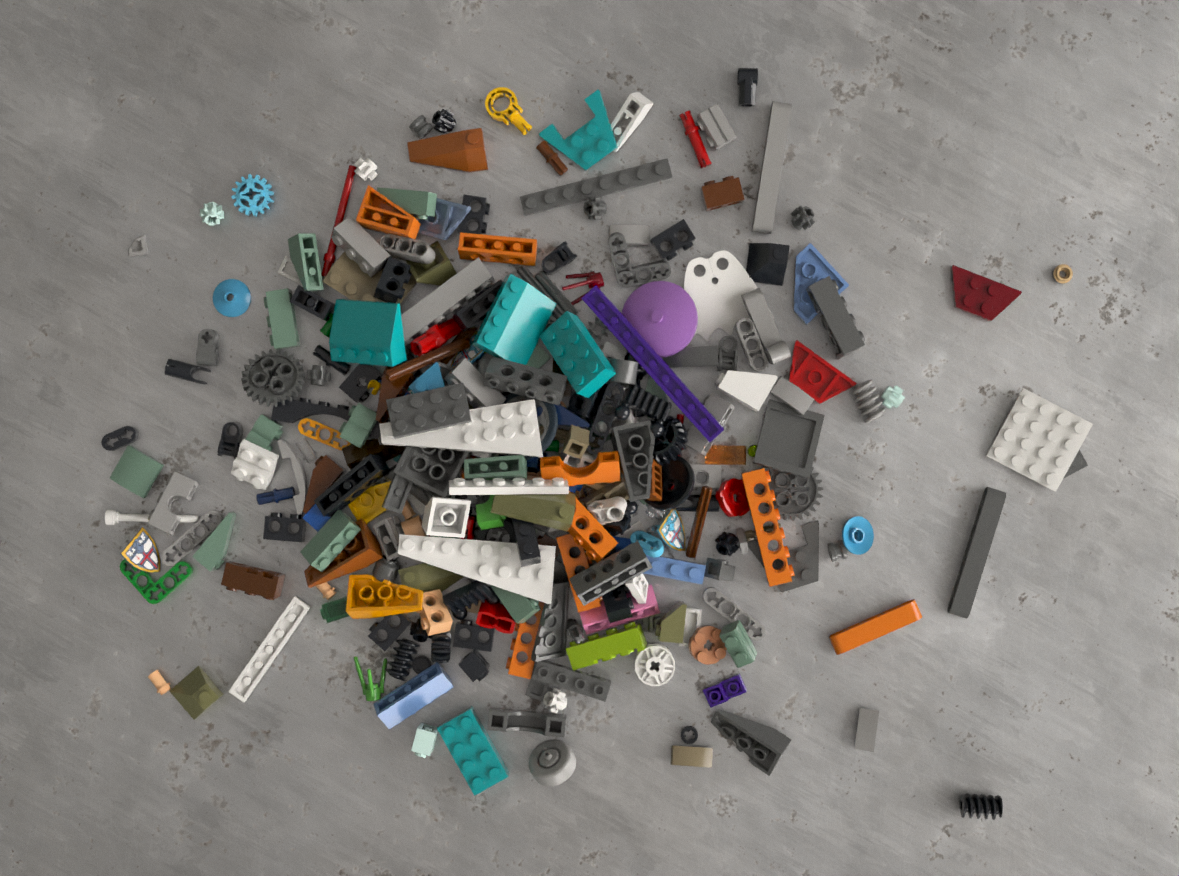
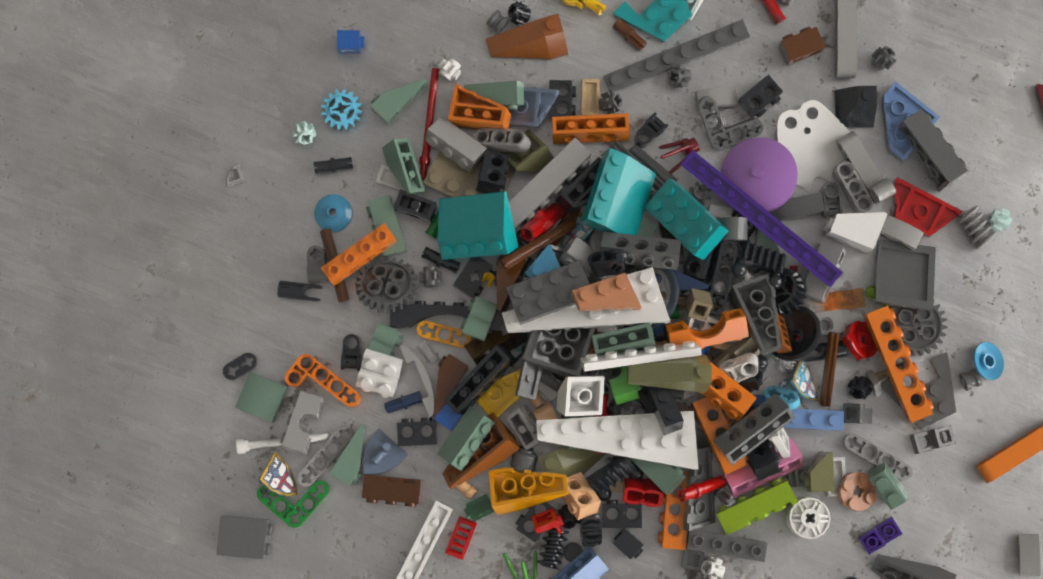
camera: 10 degrees left, 5 degrees down
none -> dark grey brick [216,515,273,559]
none -> orange beam [285,354,361,407]
none -> black pin [313,157,353,174]
none -> reddish brown axle [320,228,349,302]
none -> orange brick [321,223,398,286]
none -> blue brick [337,30,365,54]
none -> sand blue shield [362,429,408,475]
none -> sand green slope [370,79,428,125]
none -> red slope [445,516,477,560]
none -> red bracket [531,508,564,535]
none -> nougat wing [571,273,642,311]
none -> tan tile [580,79,600,116]
none -> black piece [587,249,627,278]
none -> dark grey gear [599,90,622,114]
none -> red pin [677,475,726,502]
none -> slope [910,425,956,454]

